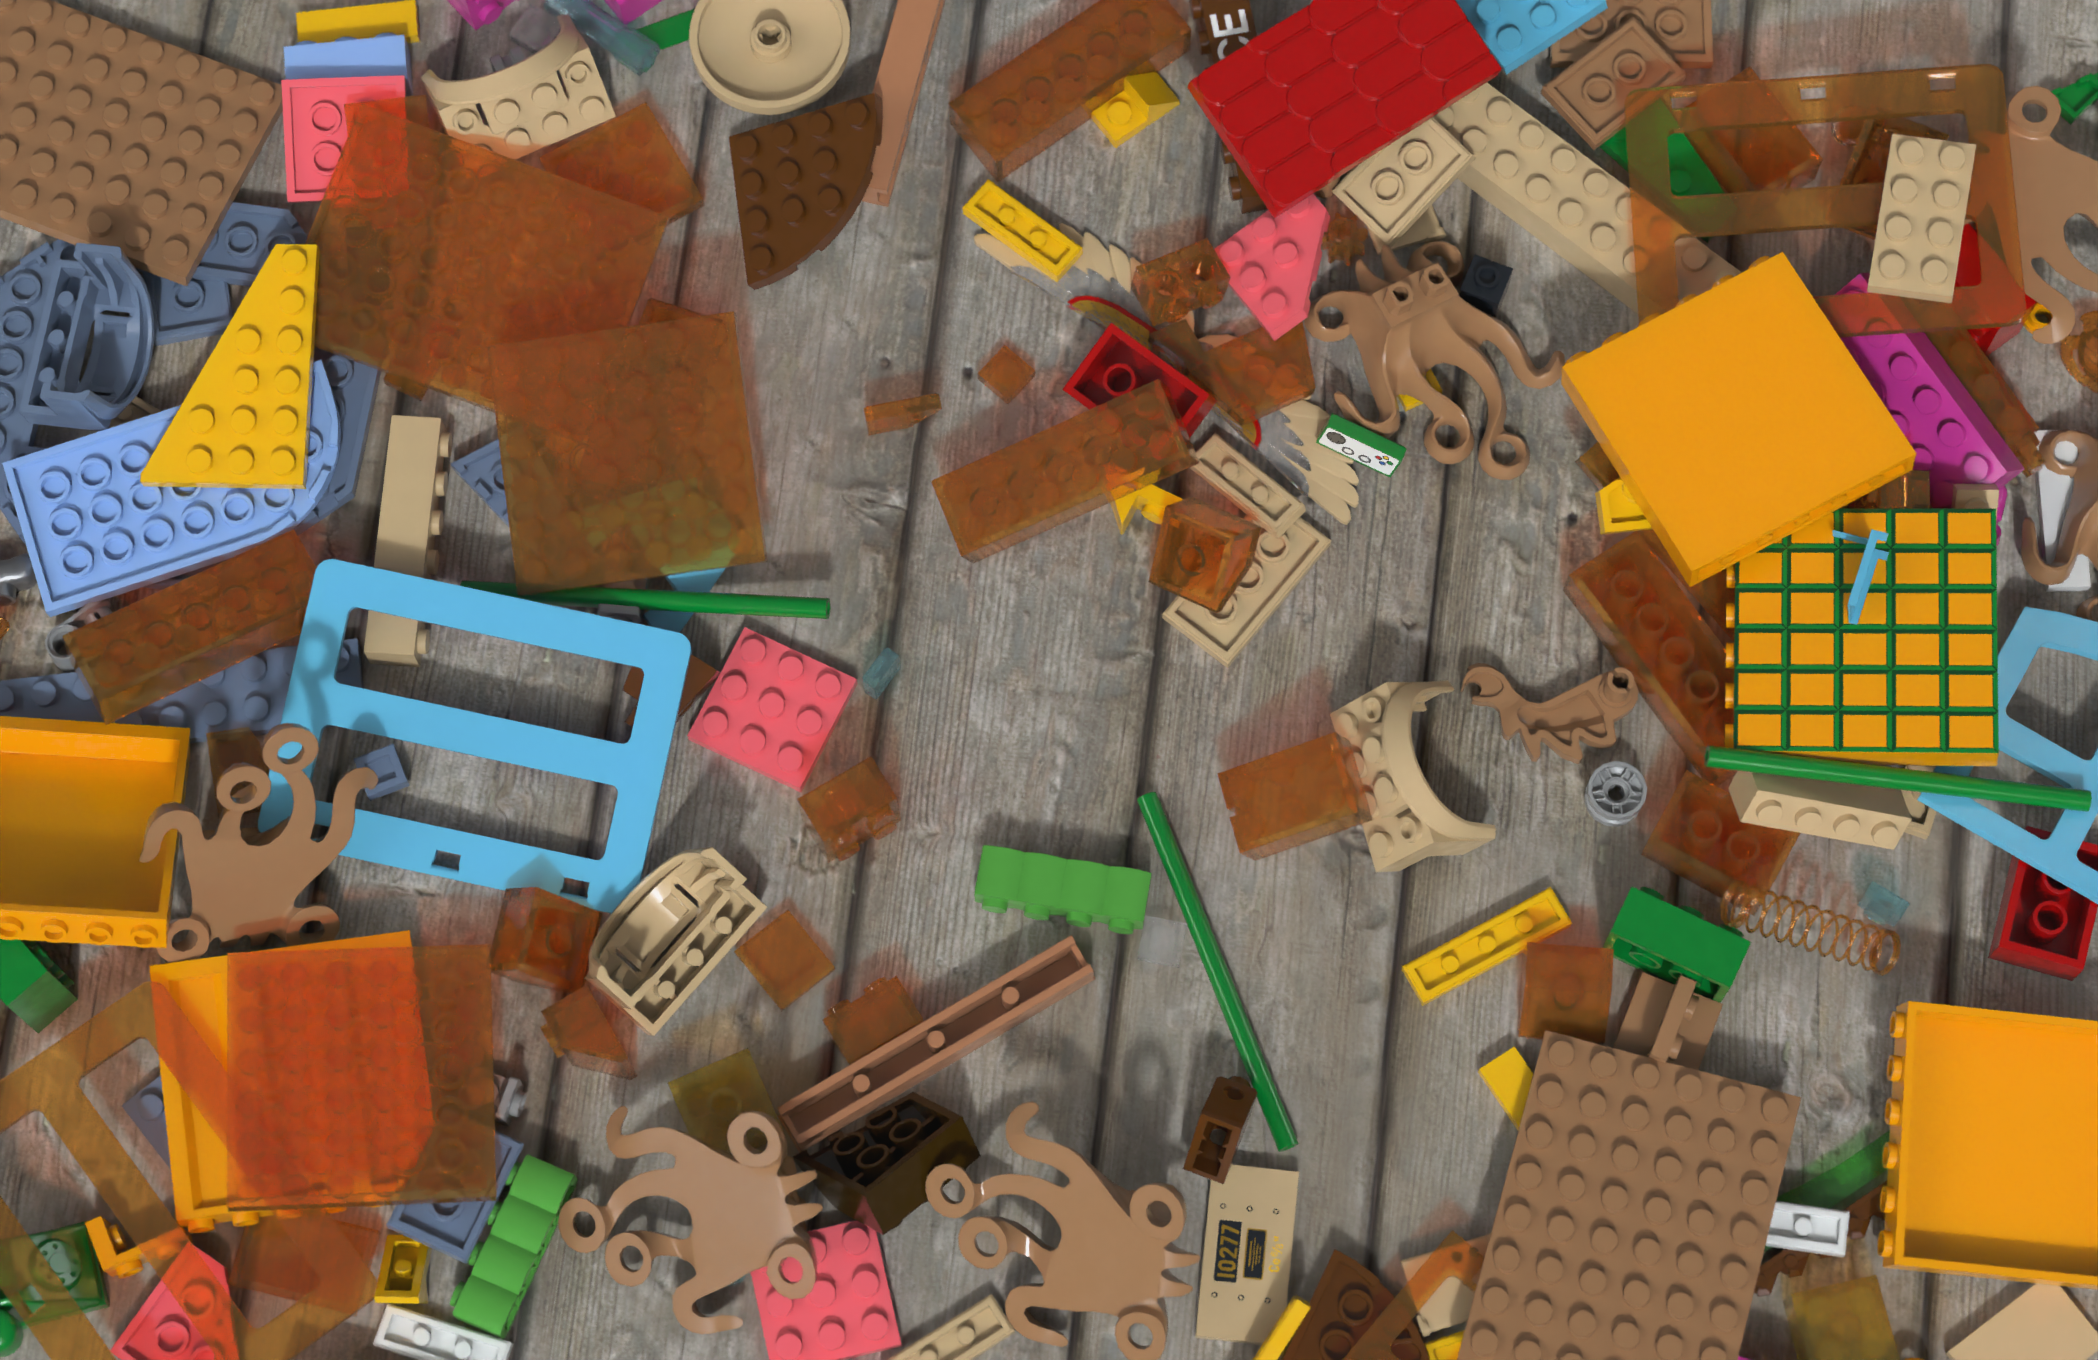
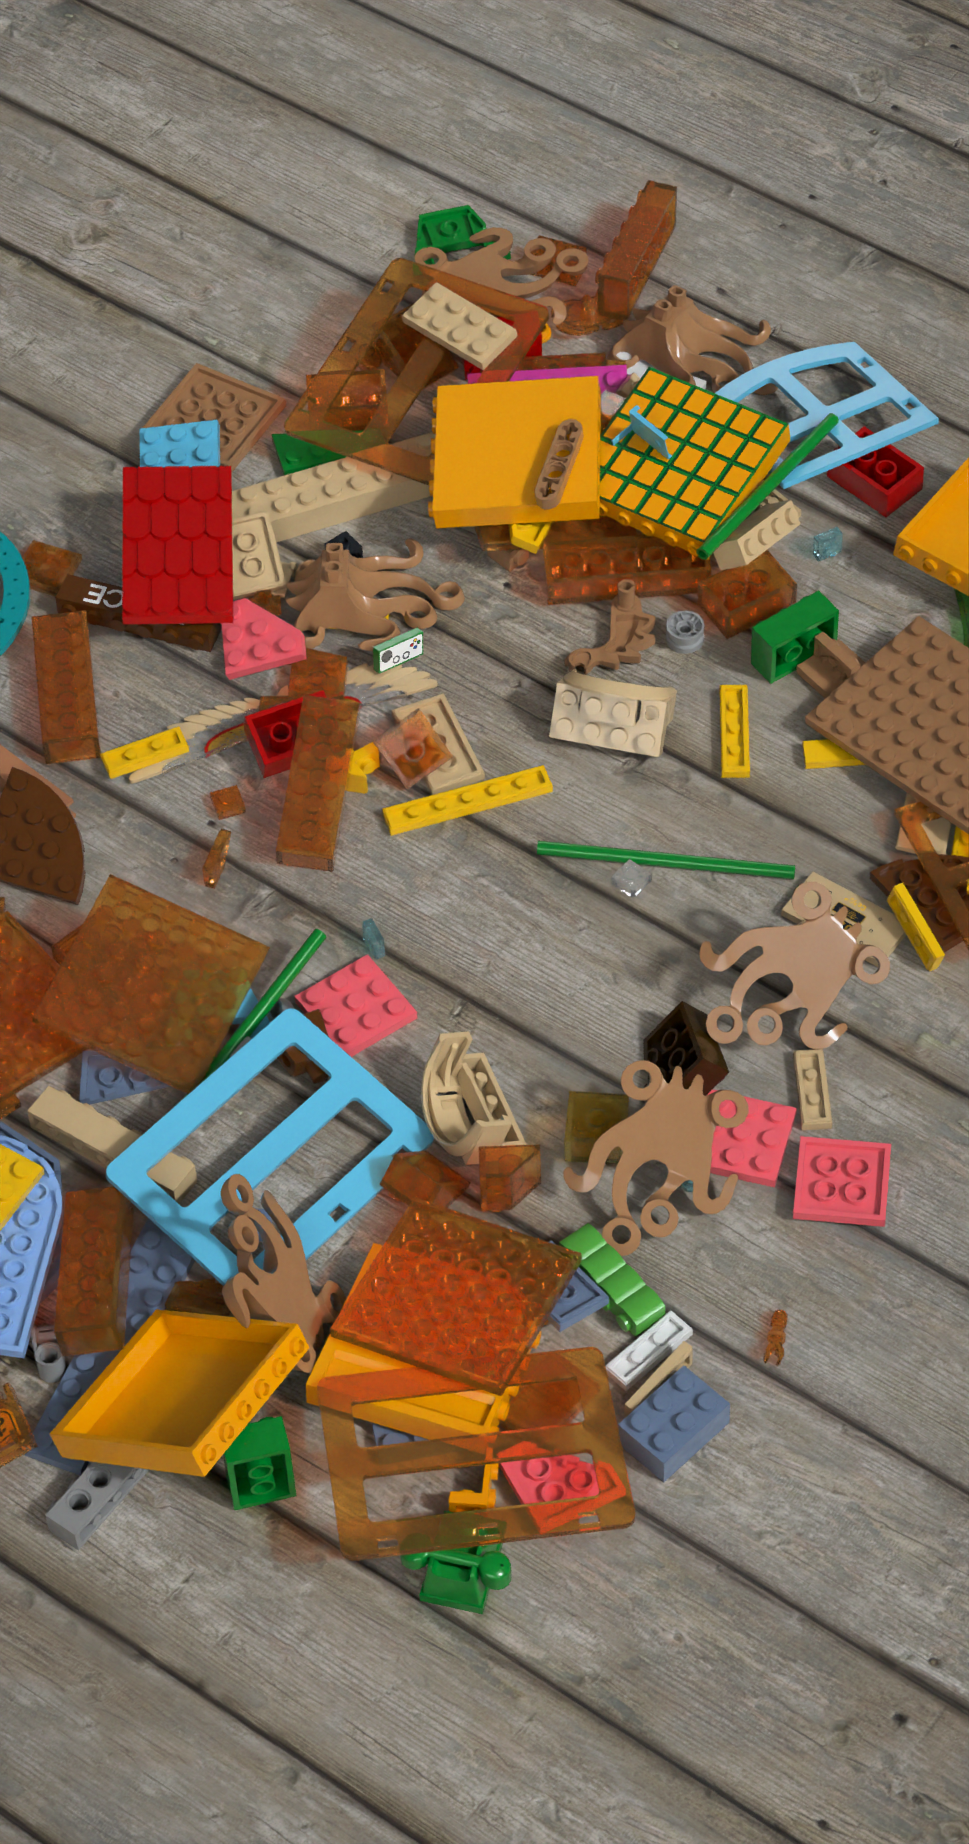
camera: 60 degrees left, 20 degrees down
yellow slope [374,1234,432,1304] -> none
clear orange piece [734,910,836,1012] -> none
nougat tile [777,935,1096,1153] -> none
clear orange brick [797,756,901,863] -> none
clear orange brick [822,976,924,1066] -> none
bright green brick [974,845,1152,934] -> none
yellow slope [1091,72,1180,148] -> none
clear orange brick [1130,238,1231,326] -> none
reddish brown torso [1183,1076,1258,1184] -> none
tan tile [1187,433,1306,539] -> none
clear orange piece [1217,732,1373,861] -> none
clear orange slope [1518,942,1614,1044] -> none
medium nougat tile [1541,17,1687,150] -> none
clear orange piece [1720,880,1901,976] -> none
none -> flat silver hinge [268,998,294,1021]
none -> yellow tile [382,765,553,836]
none -> medium nougat beam [534,419,584,509]

